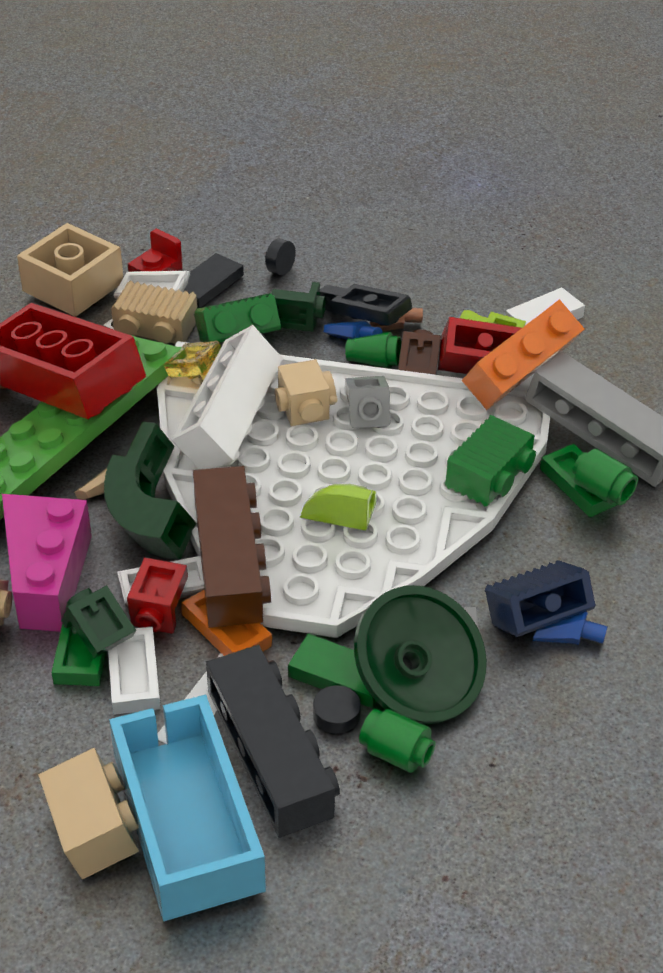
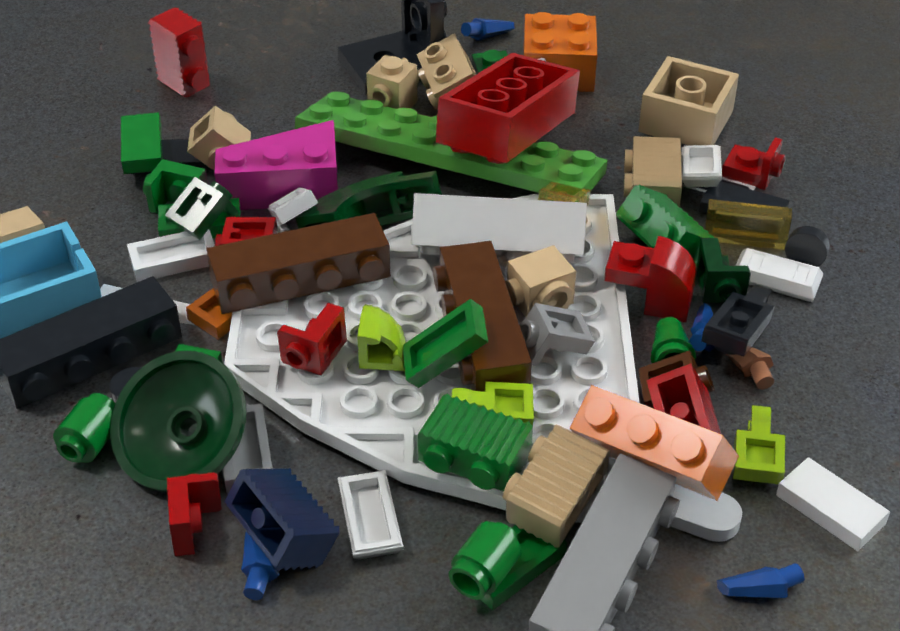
camera: 80 degrees right, 0 degrees up
none -> green bracket [143,159,208,214]
none -> red bracket [167,472,222,557]
none -> white tile [267,187,318,225]
none -> red bracket [277,303,347,375]
none -> white tile [338,470,403,560]
none -> green tile [403,299,488,388]
none -> reddish brown brick [433,241,532,392]
none -> lime plate [452,381,534,426]
none -> tan brick [503,424,610,547]
none -> red brick [604,236,696,323]
none -> clear yellow tile [704,199,792,250]
none -> blue bar [717,563,805,599]
none -> white tile [736,248,823,302]

